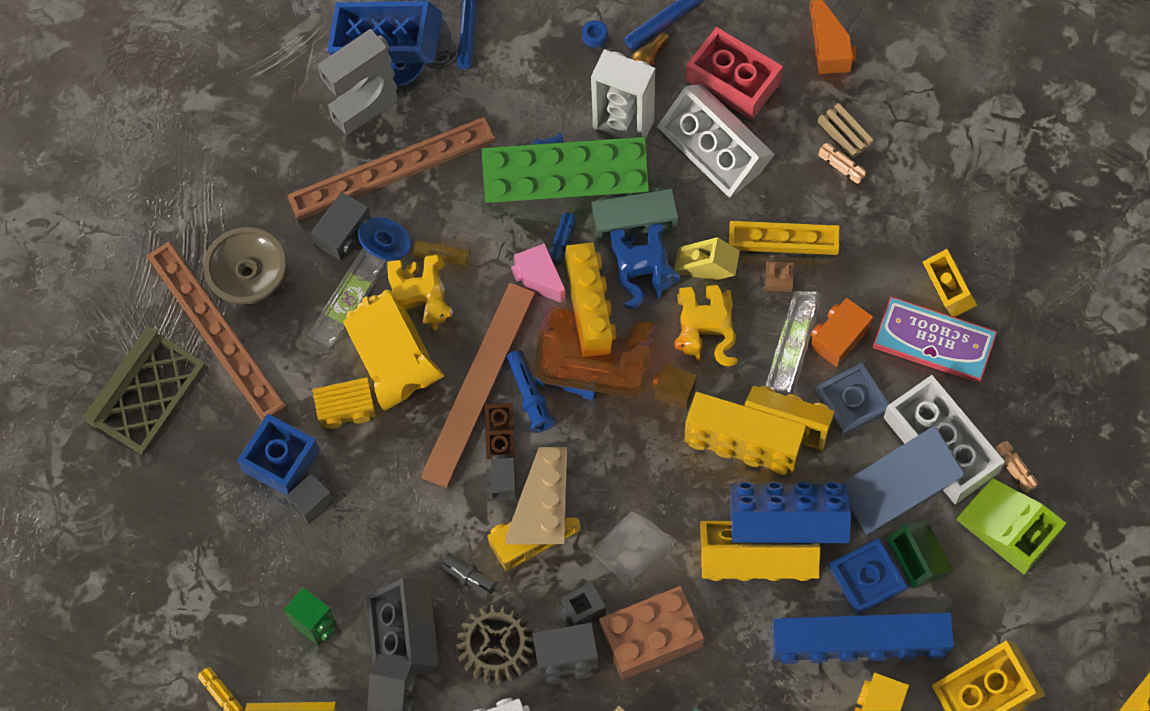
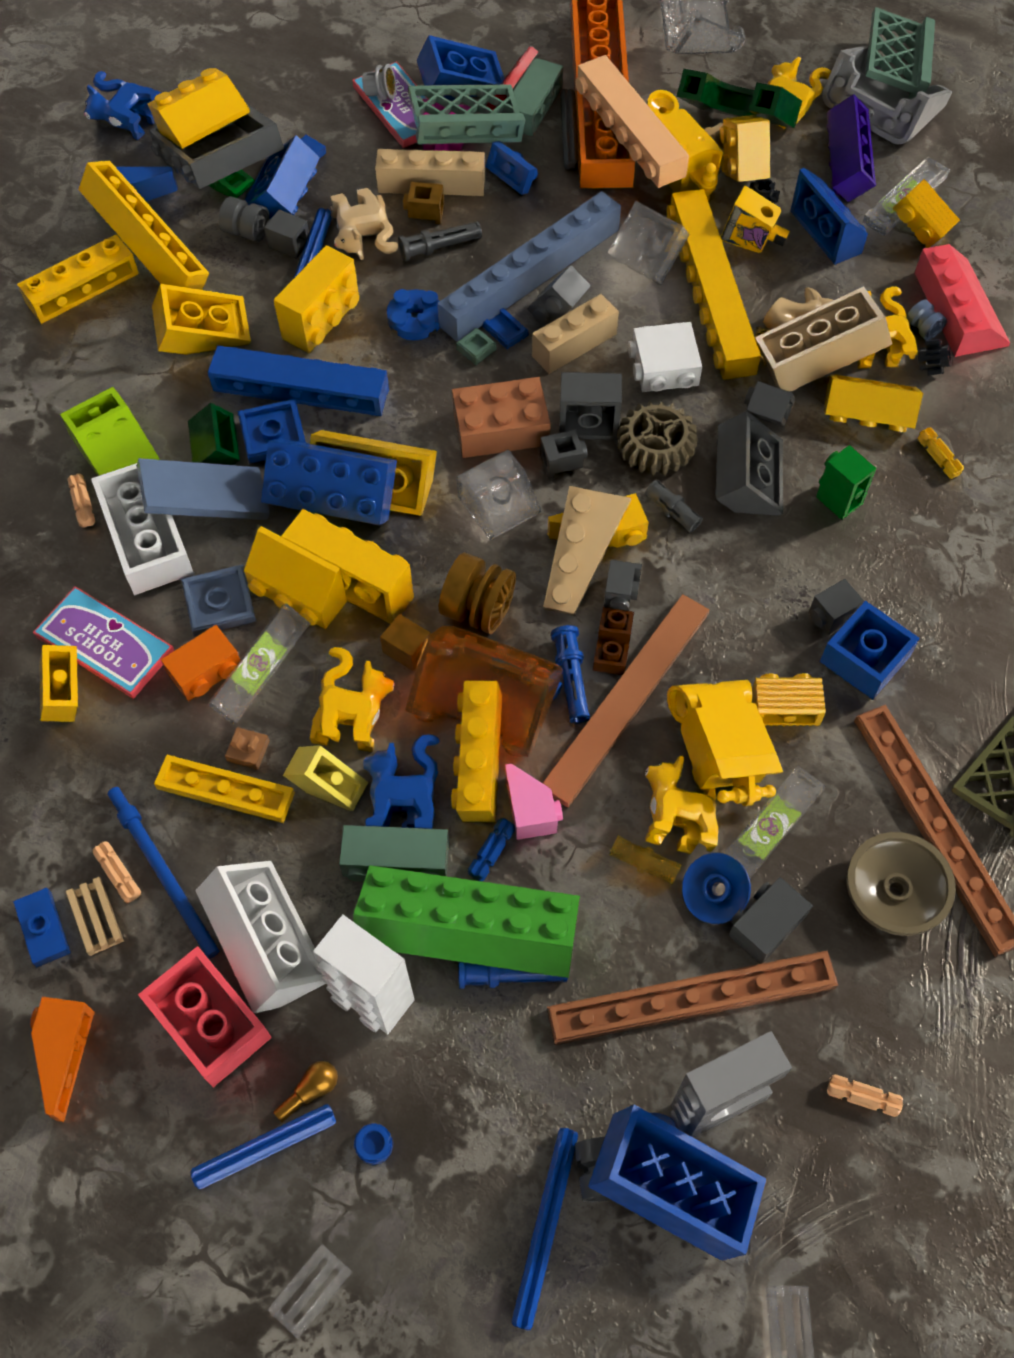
camera: 170 degrees left, 5 degrees down
none -> blue plate [13,887,71,968]
none -> blue bar [107,787,220,959]
none -> pearl gold wheel [438,552,516,634]
none -> light nougat axle [827,1074,903,1117]

